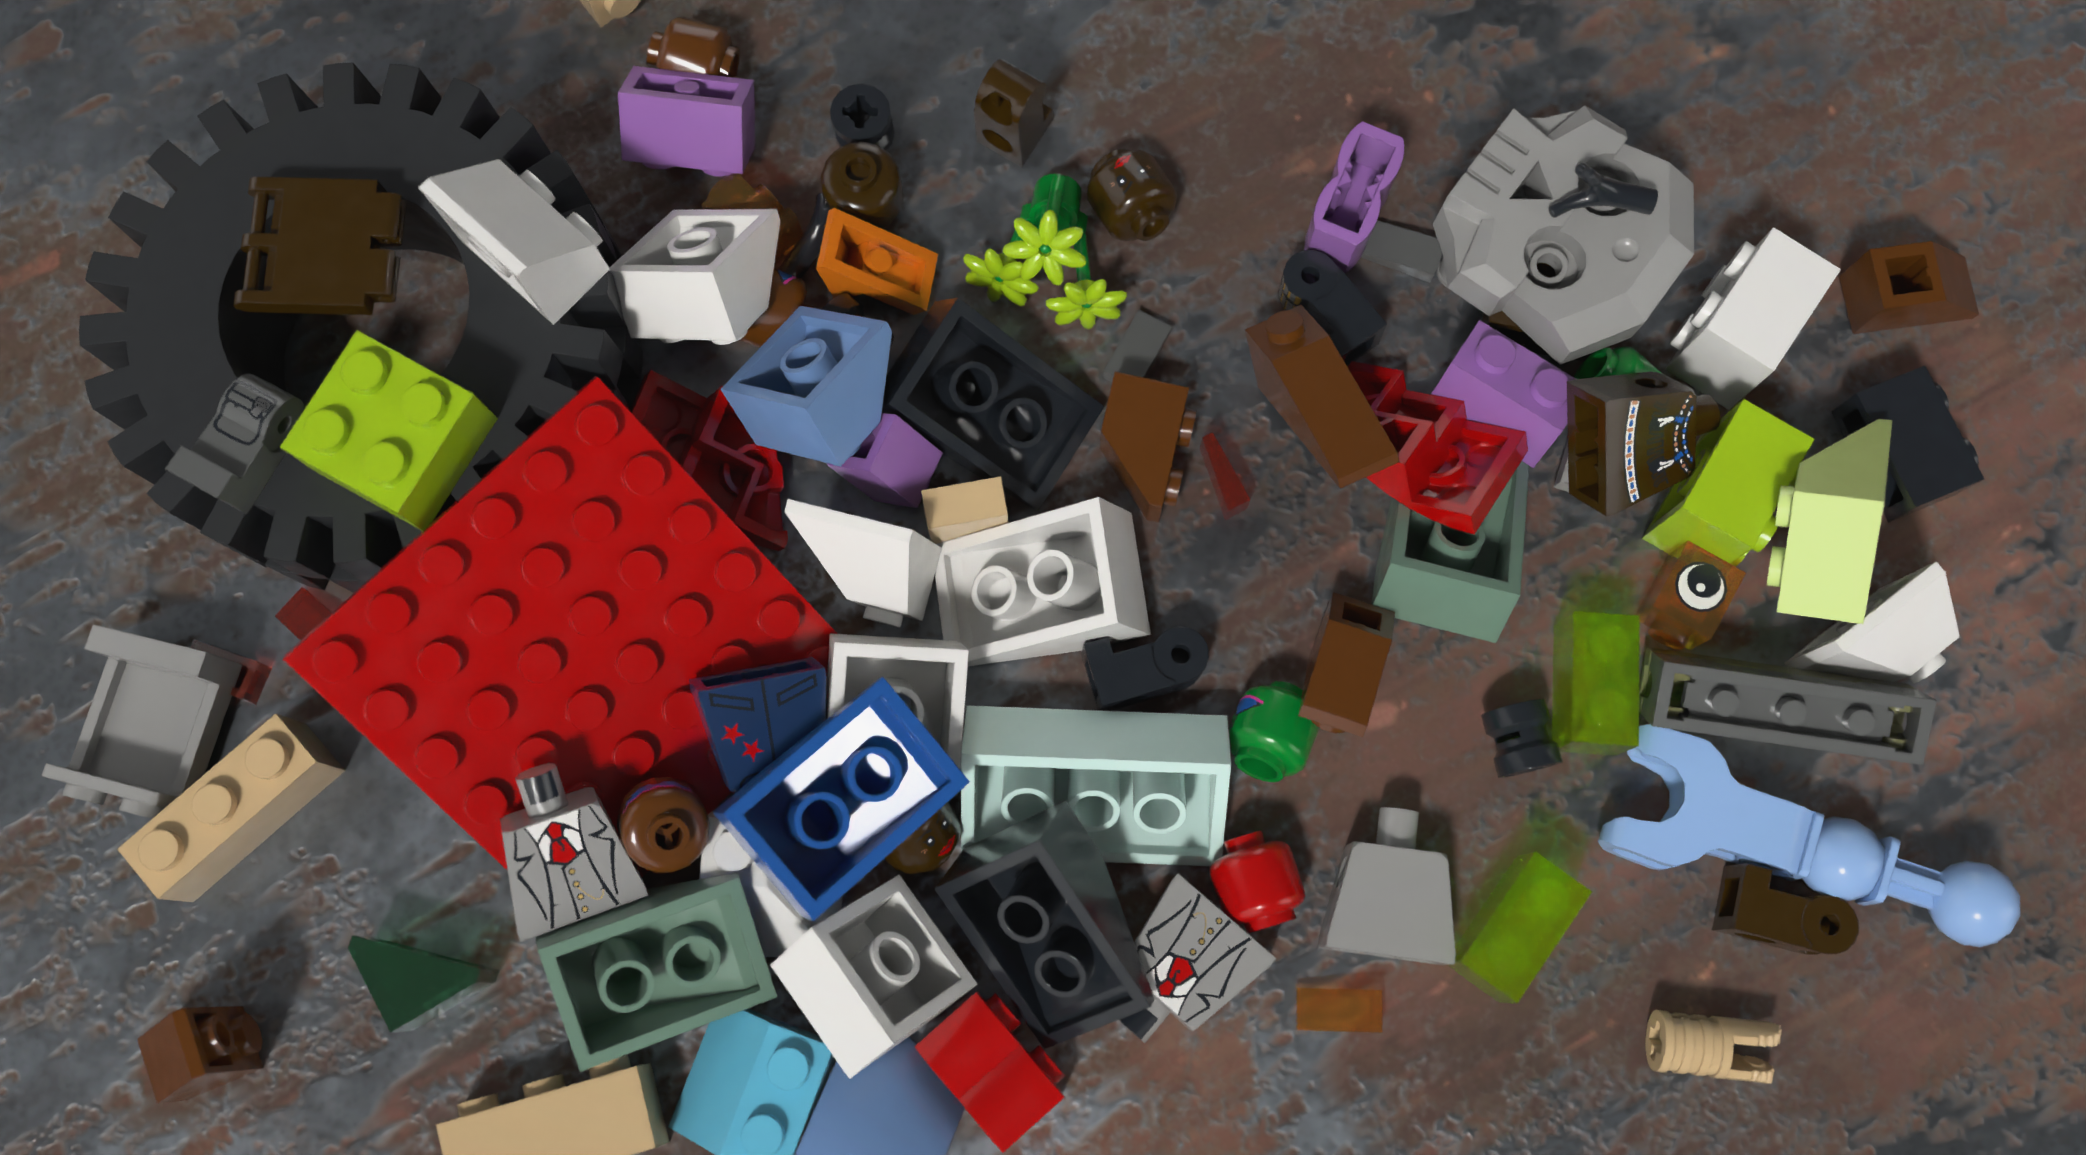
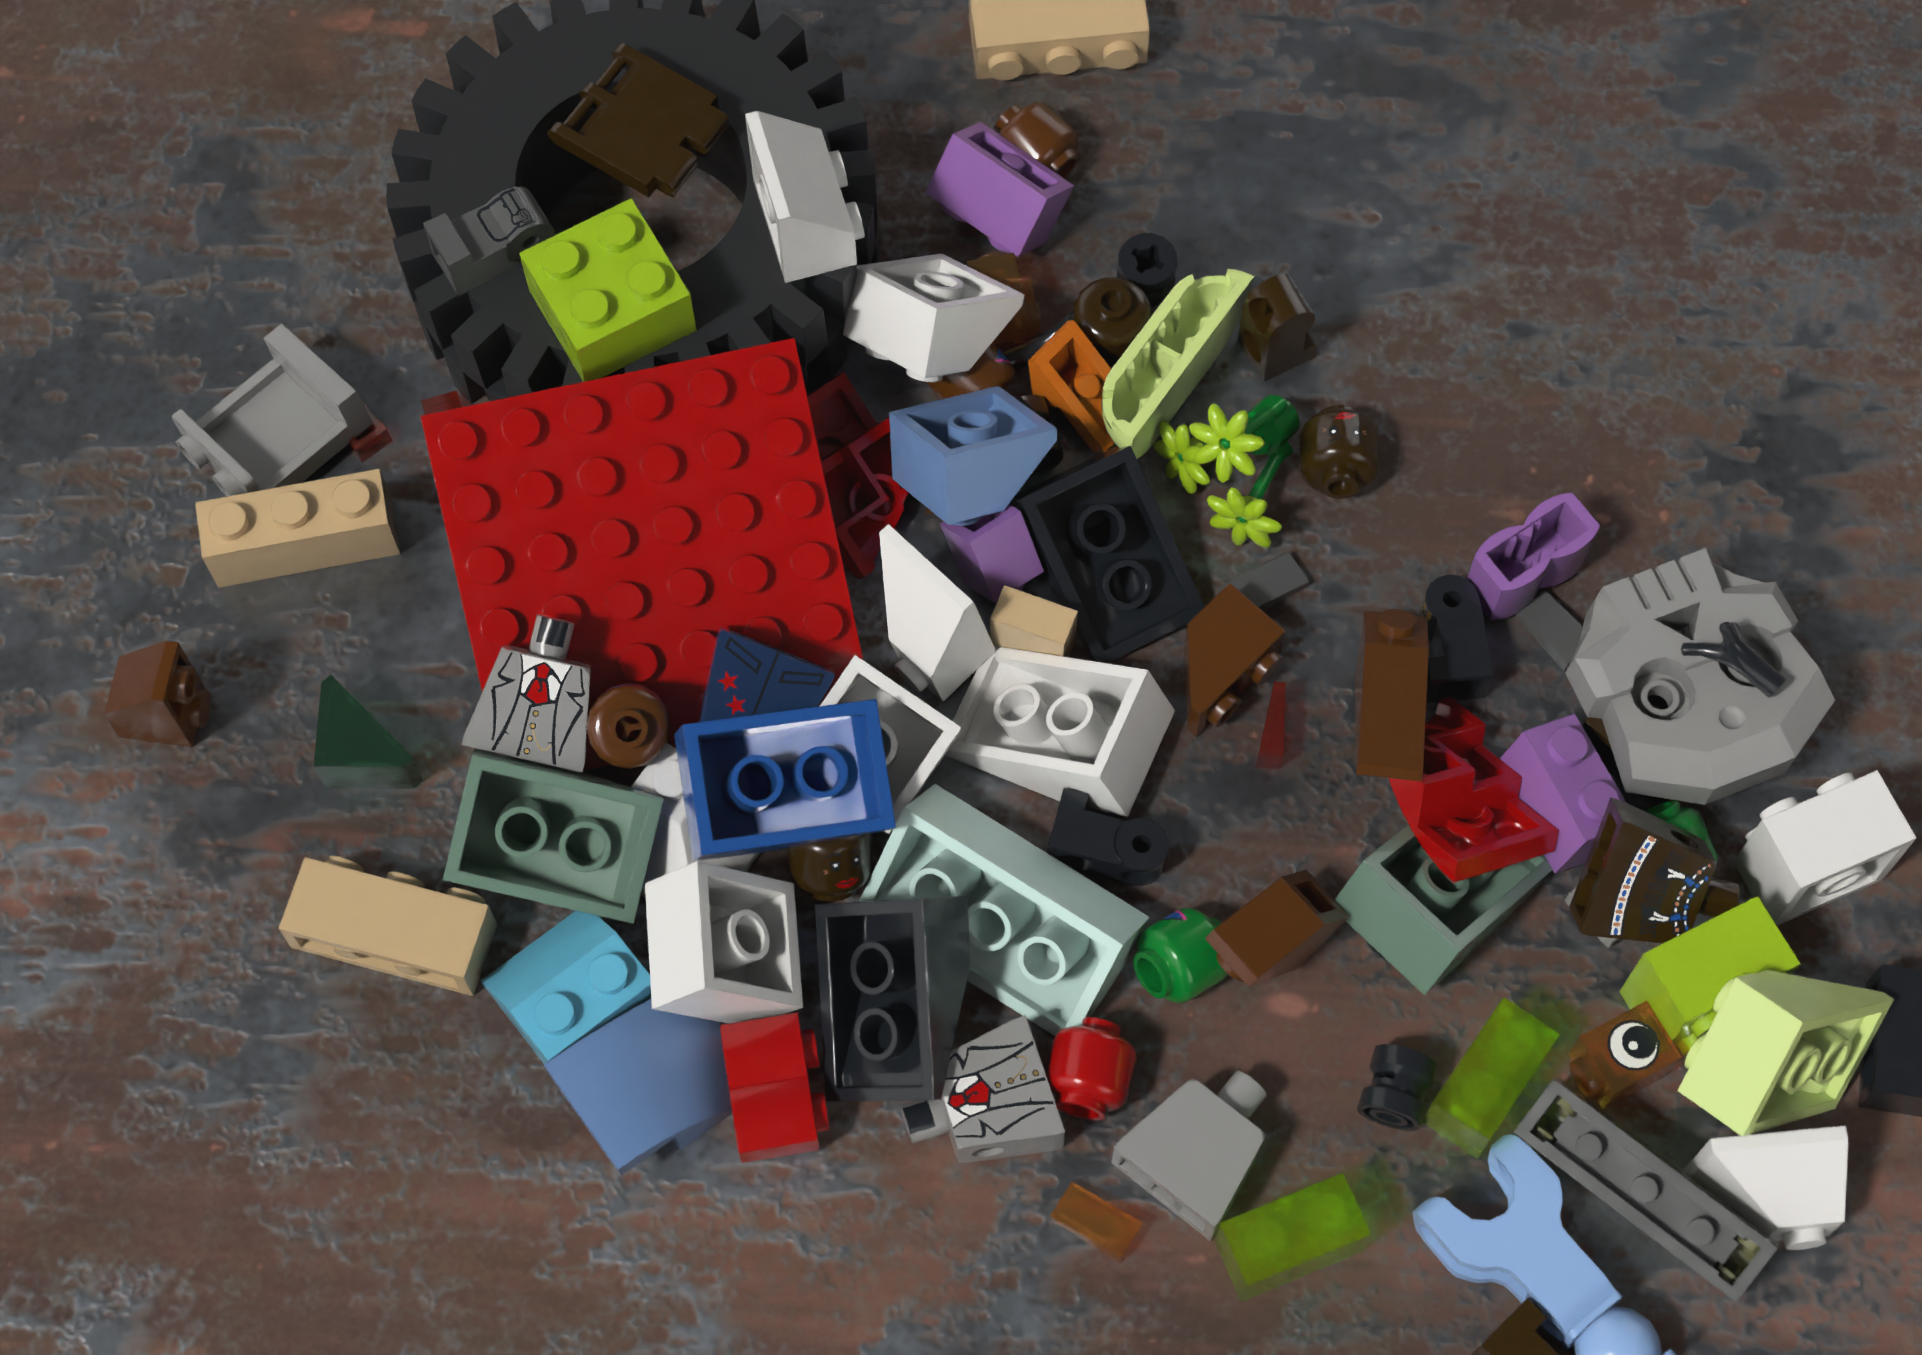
camera: 30 degrees right, 10 degrees down
none -> yellowish green brick [1101,269,1254,459]

